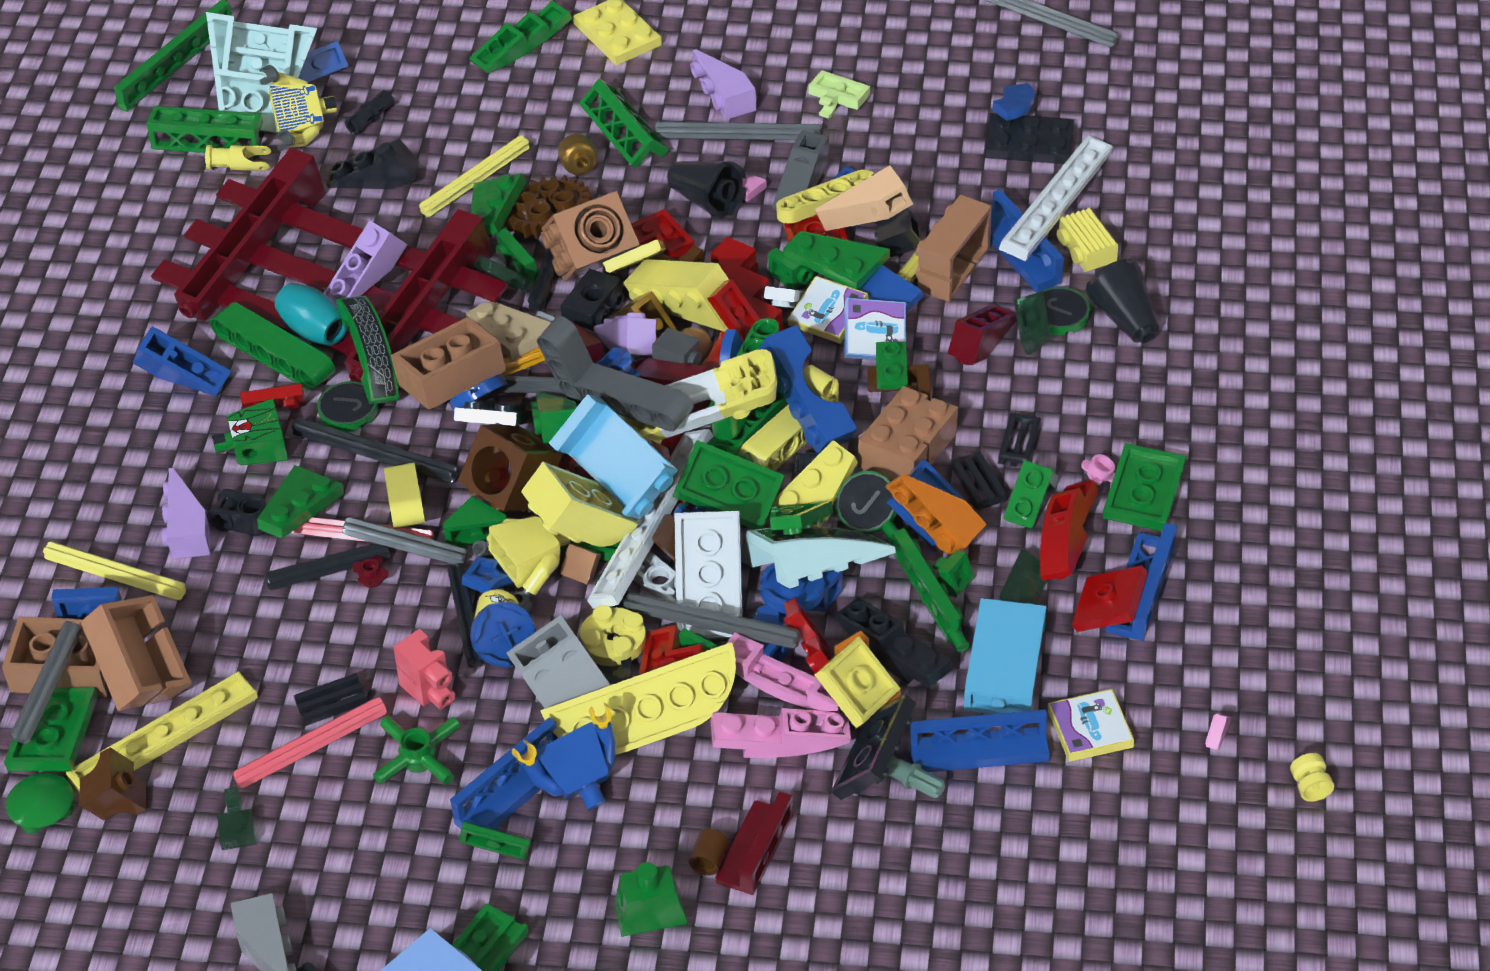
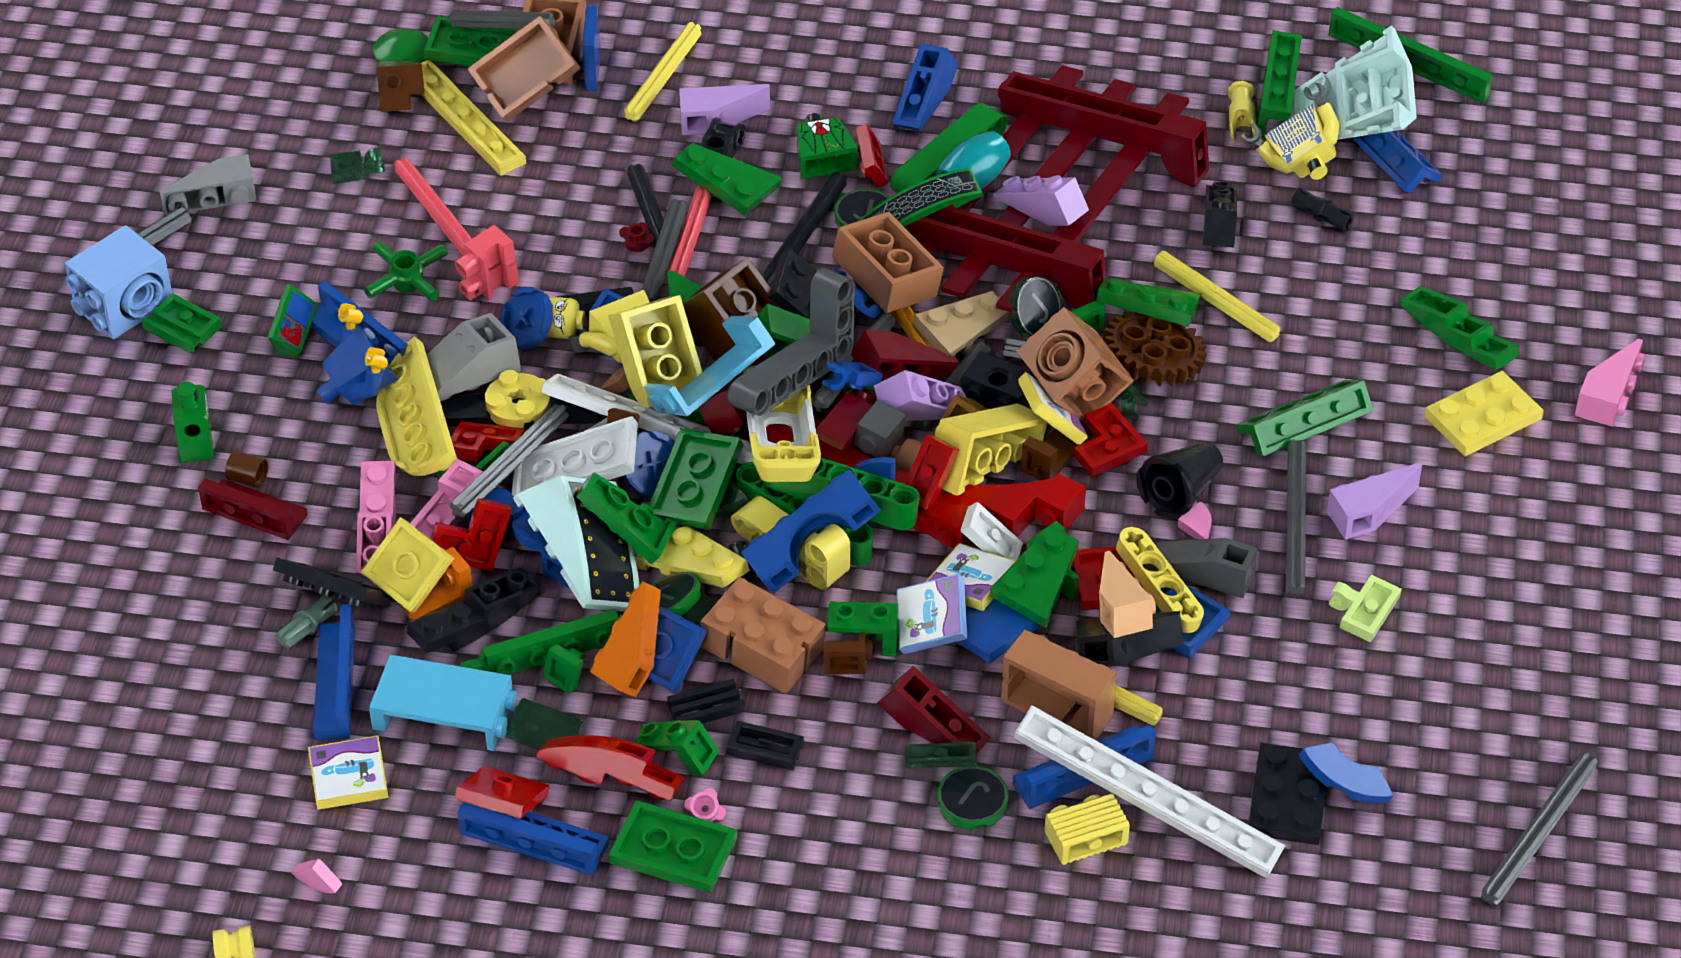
camera: 90 degrees right, 0 degrees up
black tile [293,673,368,726] -> none
light yellow beam [384,463,425,528] -> none
pearl gold head [558,134,598,175] -> none
black cone [1085,259,1159,343] -> none

